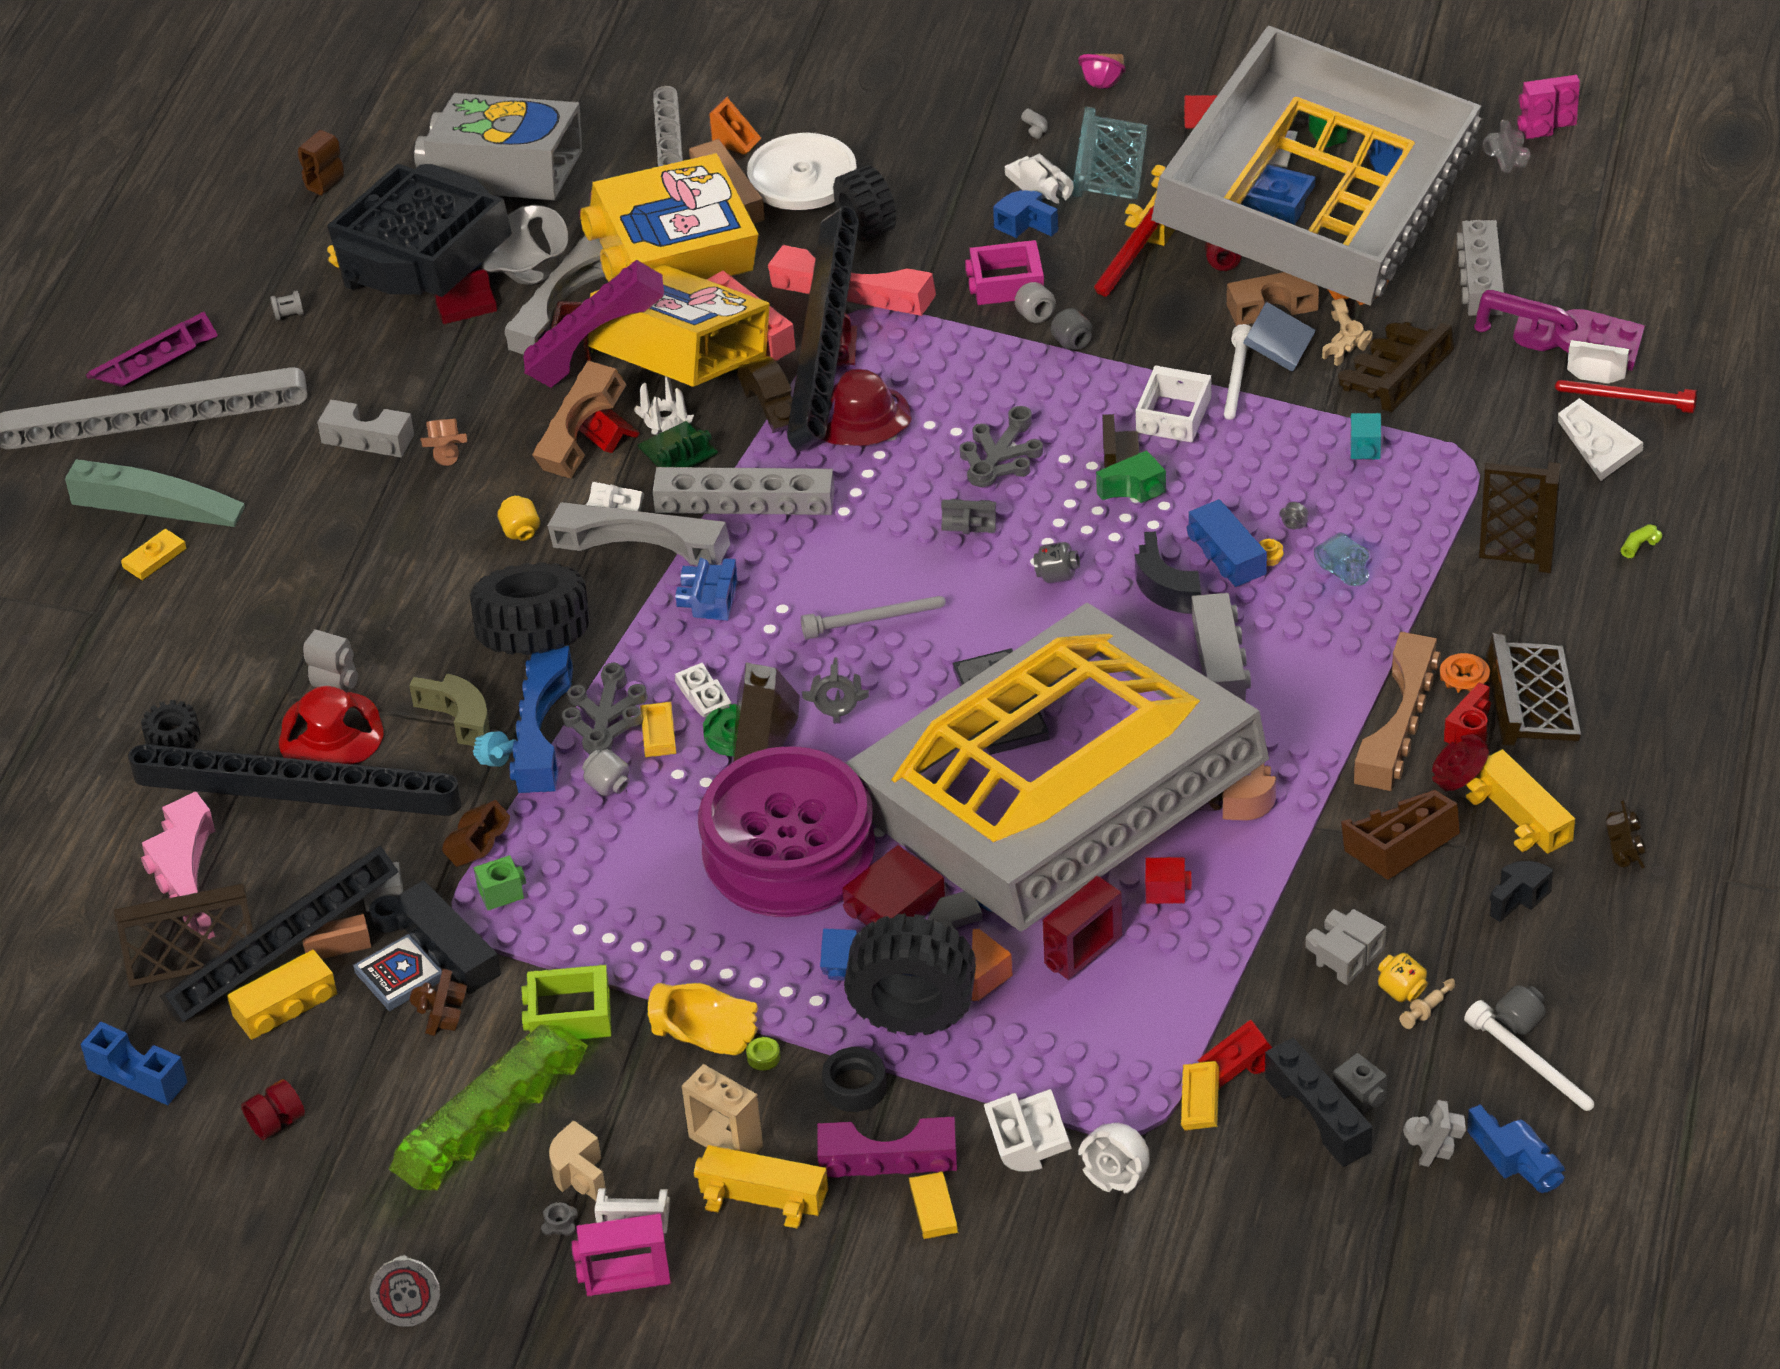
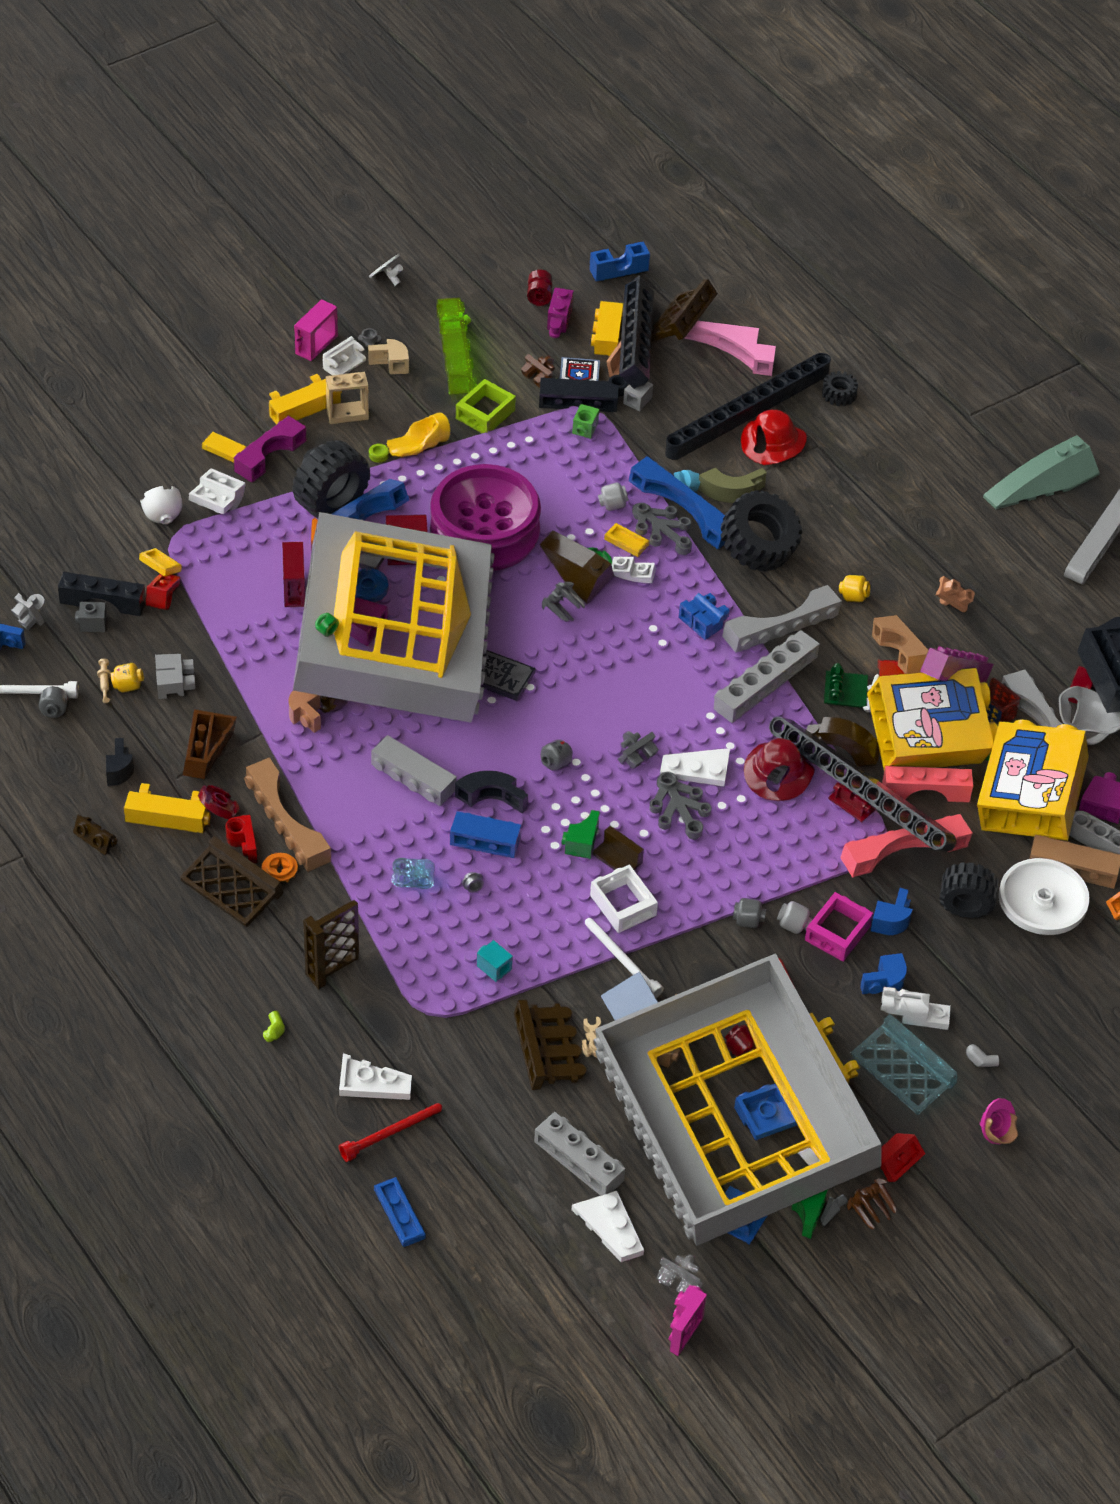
camera: 125 degrees right, 5 degrees up
yellow plate [121,529,187,580] -> none
light grey brick [303,629,358,692] -> none
light grey arch [317,400,414,457] -> none
reddish brown brick [442,800,510,867] -> none
white hips [586,482,644,512] -> none
light grey piece [801,596,946,640] -> none
red brick [1145,857,1192,904] -> none
yellow plate [1259,538,1284,566] -> none
magenta plate [1474,290,1645,371] -> none
white slope [1567,340,1629,384] -> none
none -> green tile [315,612,339,637]
none -> blue tile [374,1177,426,1247]
none -> magenta brick [547,288,573,338]
none -> white wing [572,1191,644,1262]
none -> white wing [660,748,730,786]
none -> blue brick [871,888,913,935]

